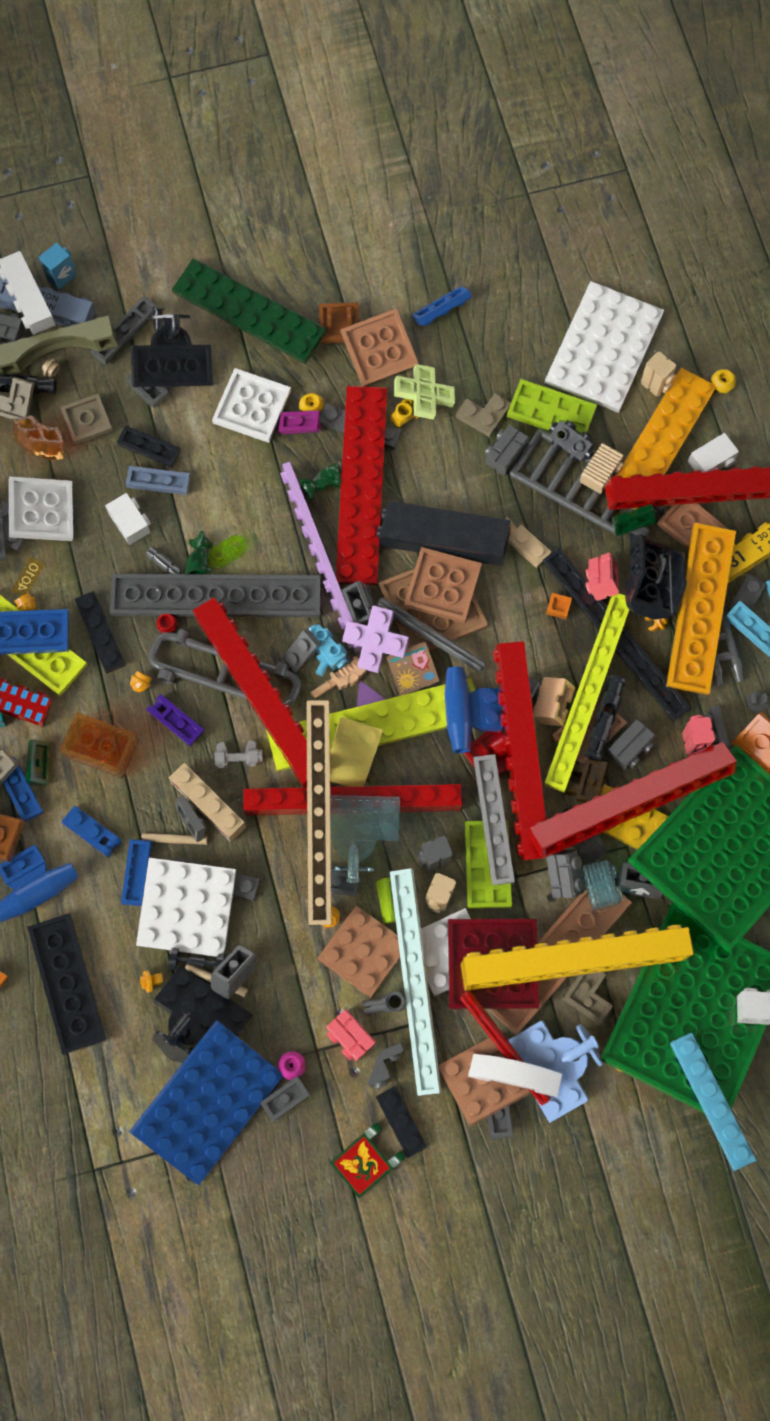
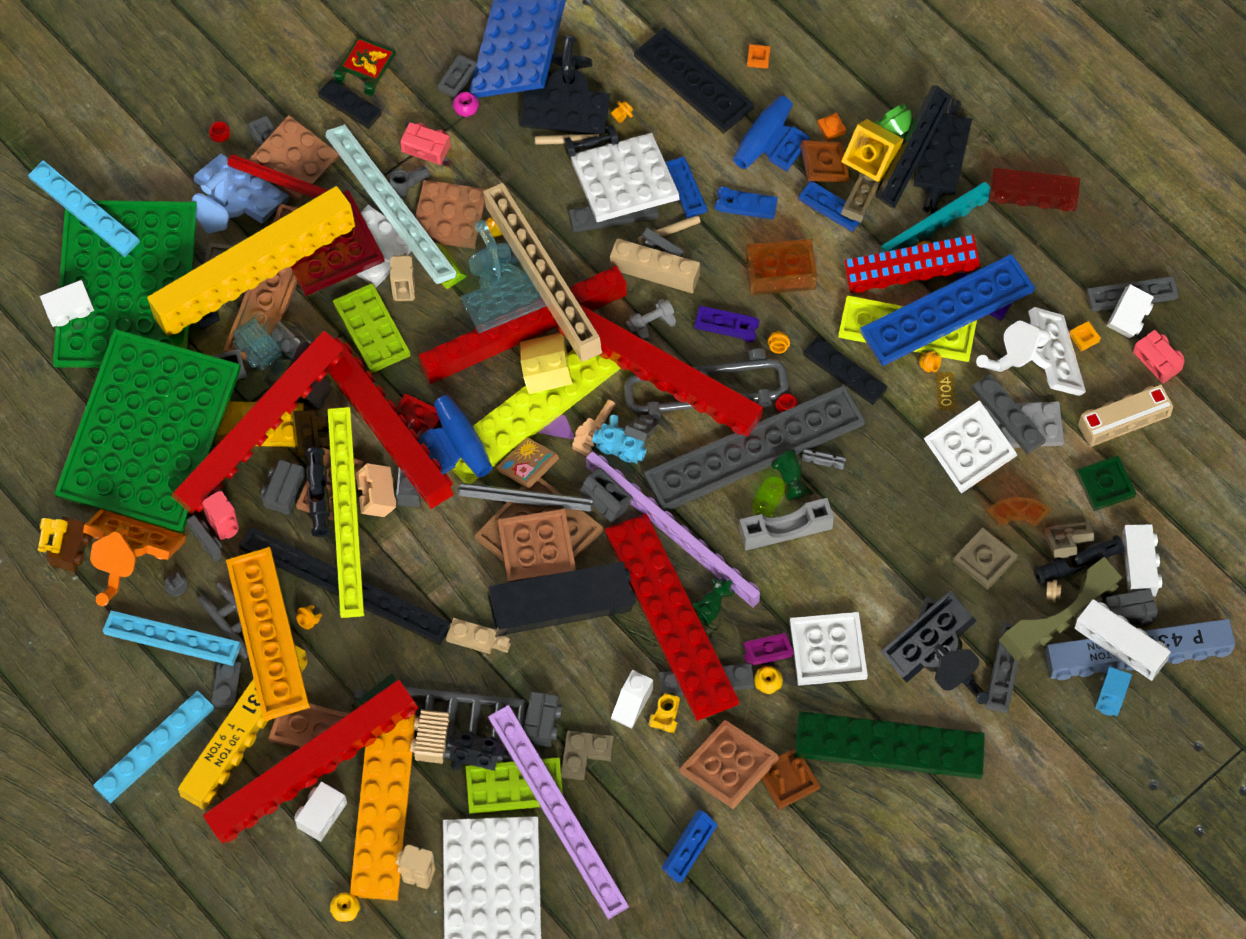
camera: 155 degrees right, 10 degrees down
dark green plate [26,739,51,786] -> none
white brick [105,493,151,545] -> none
black plate [117,425,181,469] -> none
sand blue plate [126,466,191,495] -> none
dark grey brick [211,945,256,999] -> none
lavender plate [342,605,410,673] -> none
dark grey slope [368,1043,404,1089] -> none
yellowish green plate [394,364,455,420] -> none
dark grey brick [417,836,453,872] -> none
white slope [468,1054,562,1097] -> none
light grey plate [473,754,515,886] -> none
orange plate [546,593,572,620] -> none
coral brick [586,552,619,601] -> none
black slope [625,533,687,620] -> none
none -> red plate [209,121,230,142]
none -> lavender plate [488,705,629,920]
none -> white slope [611,670,653,729]
none -> light grey arch [739,498,834,551]

